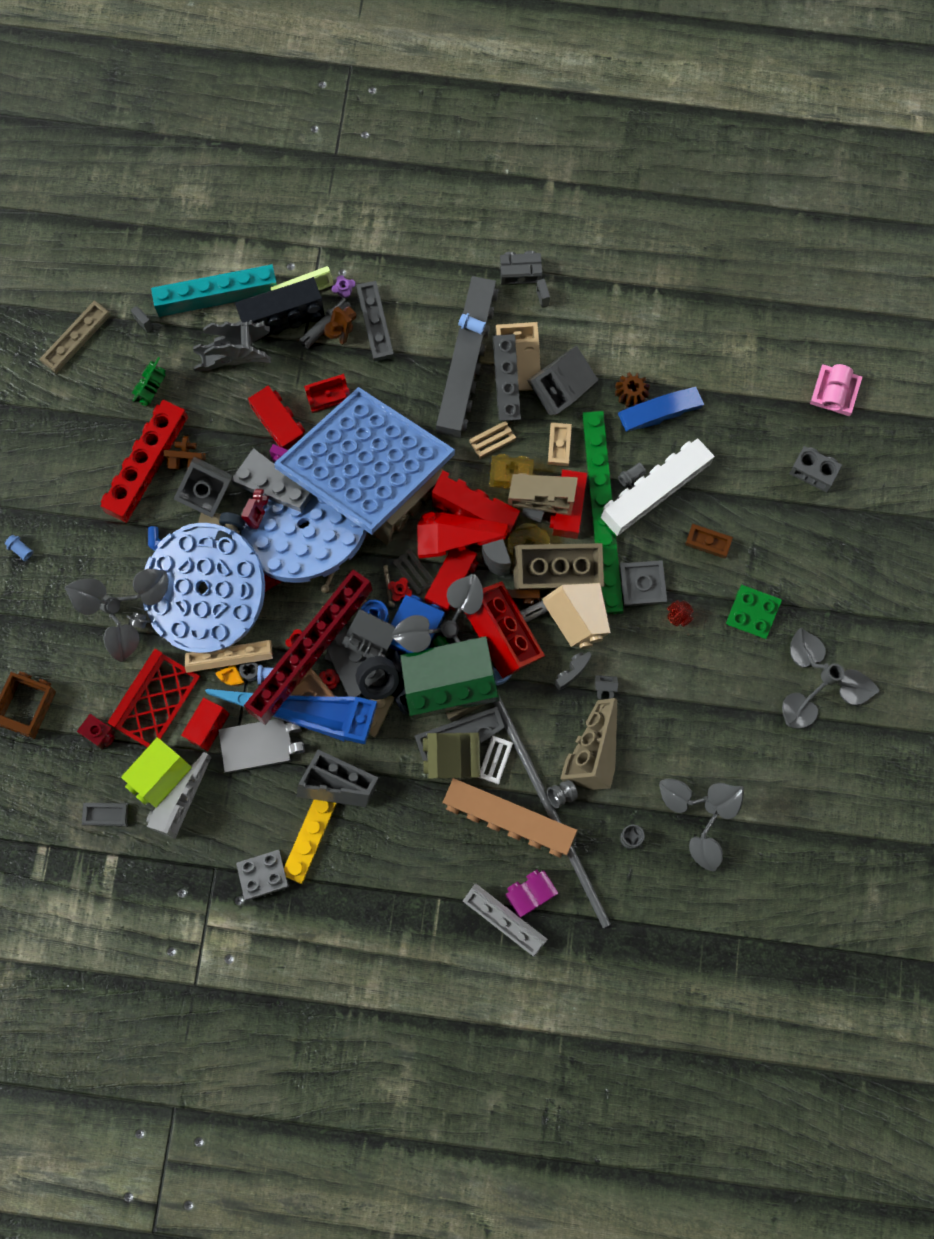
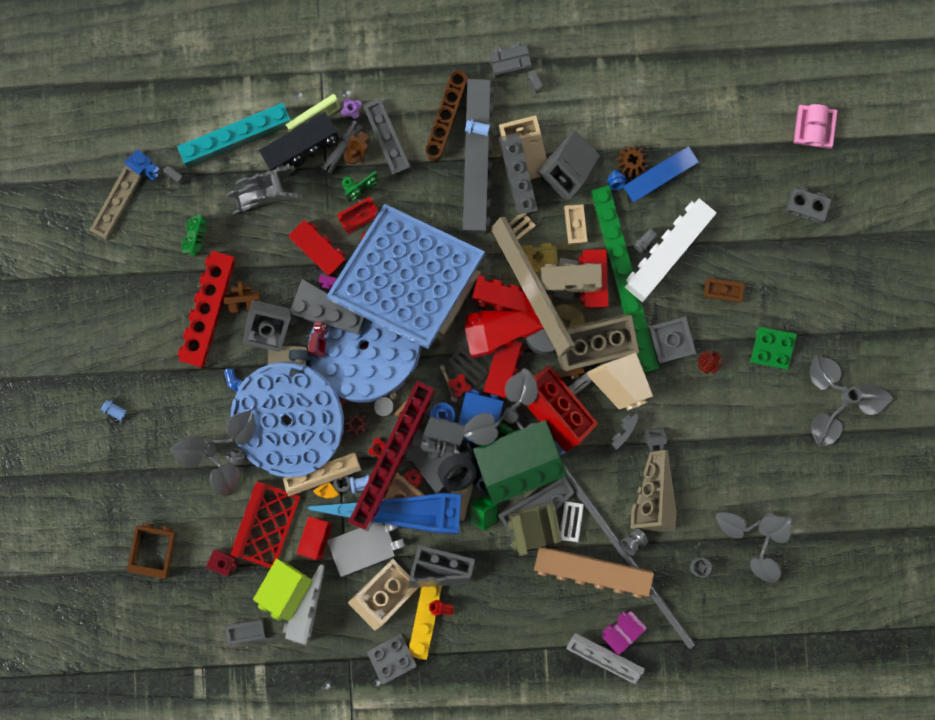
camera: 10 degrees left, 10 degrees up
none -> blue plate [125,149,160,181]
none -> green hinge [342,171,379,202]
none -> clear red gear [345,412,369,436]
none -> tan slope [348,559,419,631]
none -> light grey tile [374,397,394,416]
none -> reddish brown beam [425,70,467,162]
none -> red pin [429,600,454,616]
none -> green panel [470,496,498,531]
none -> dark tan tile [490,217,574,356]
none -> blue plate [607,170,627,190]

